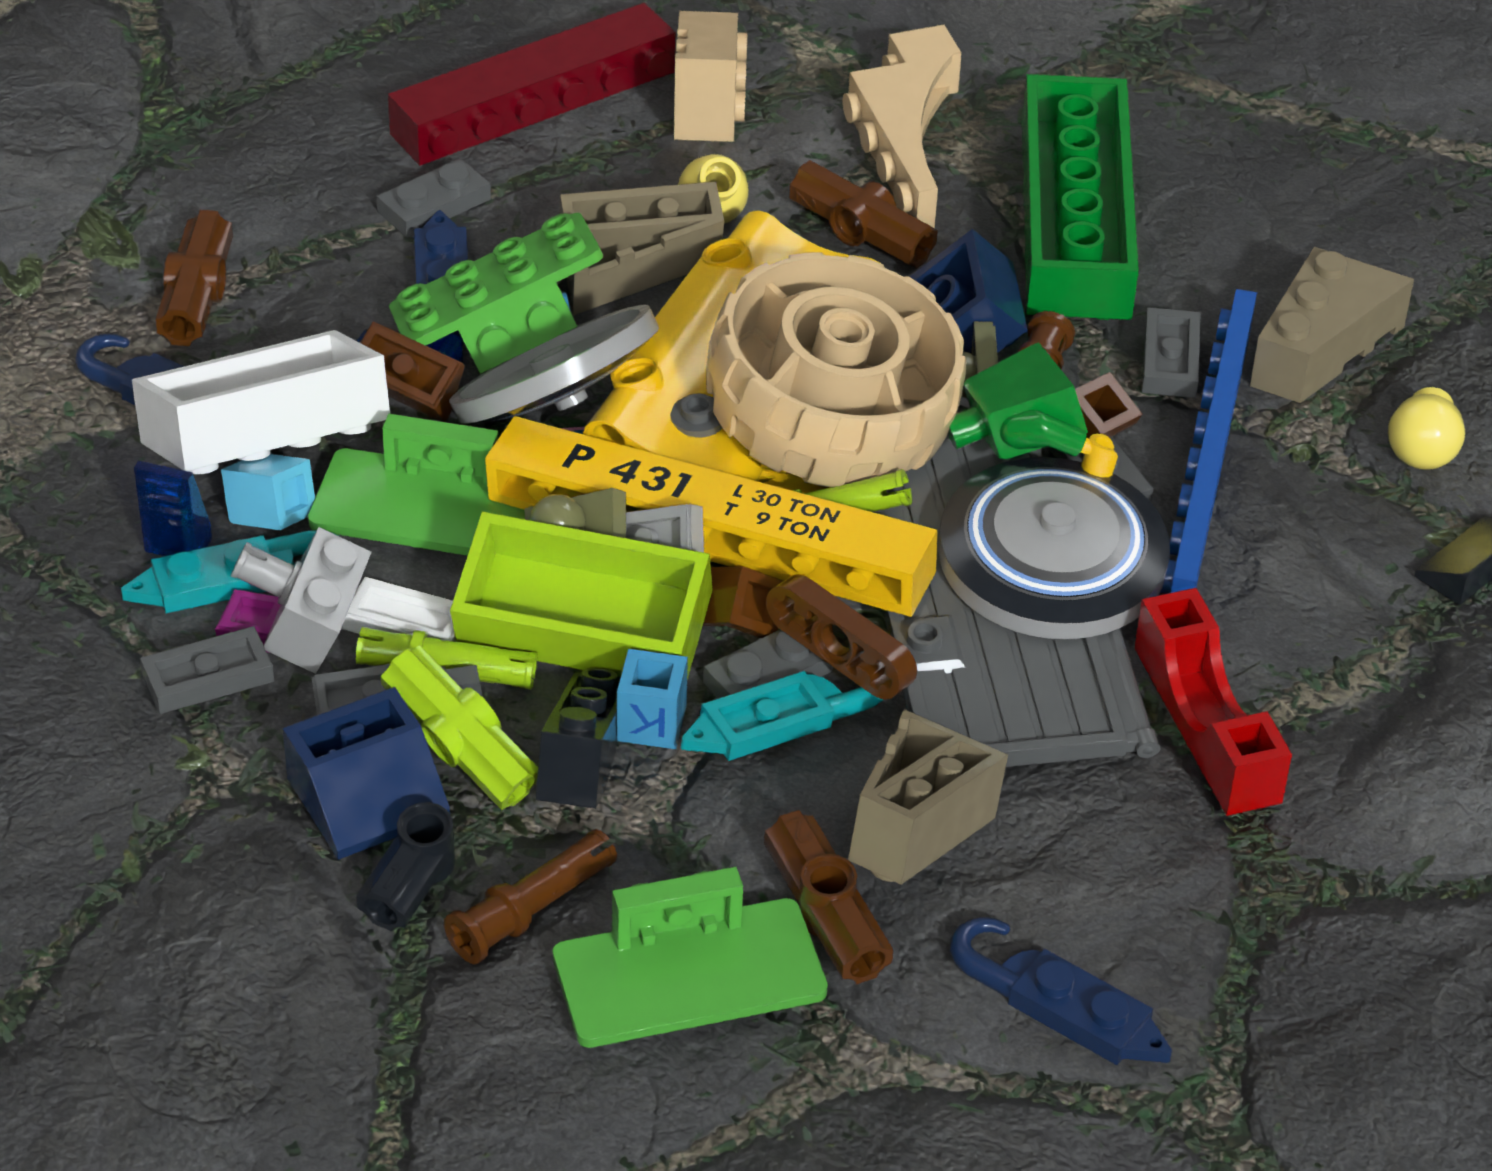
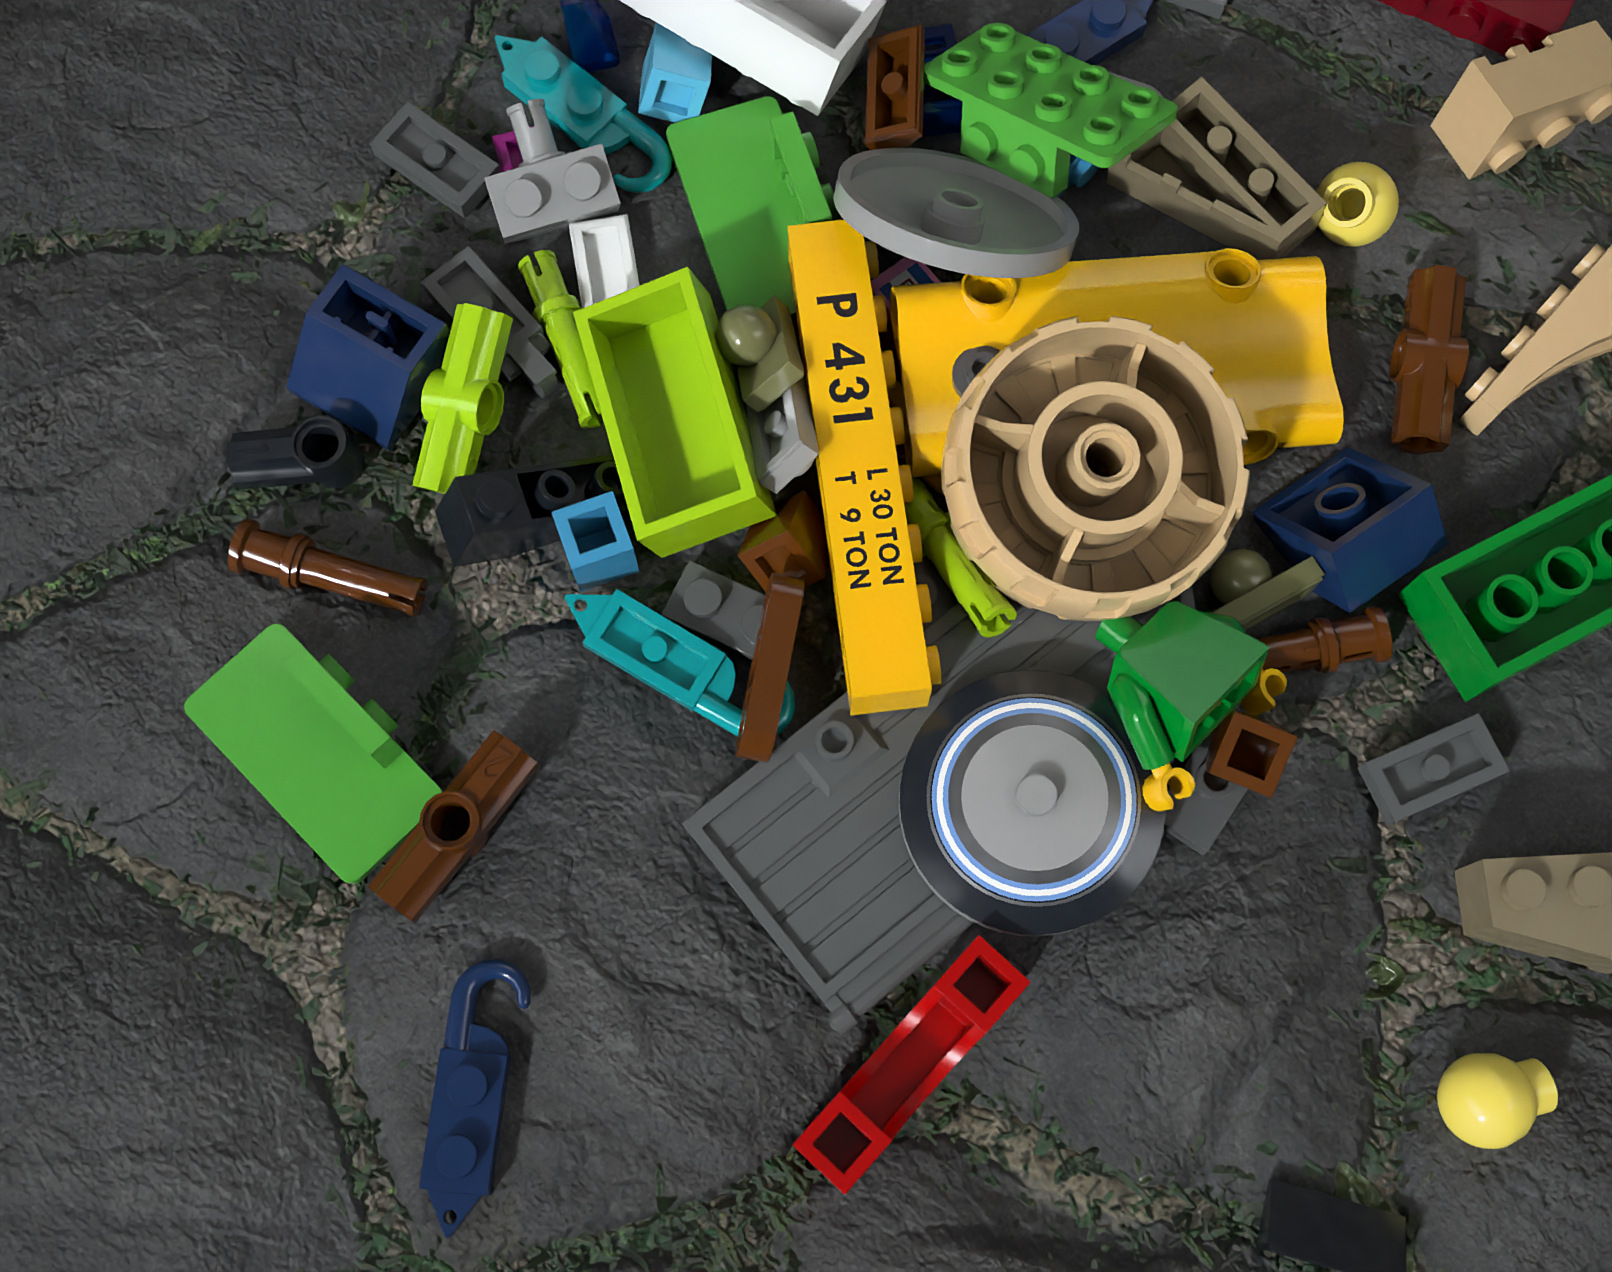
camera: 60 degrees right, 30 degrees up
dark tan wedge [848,709,1008,885] -> none
blue plate [1160,289,1257,594] -> none

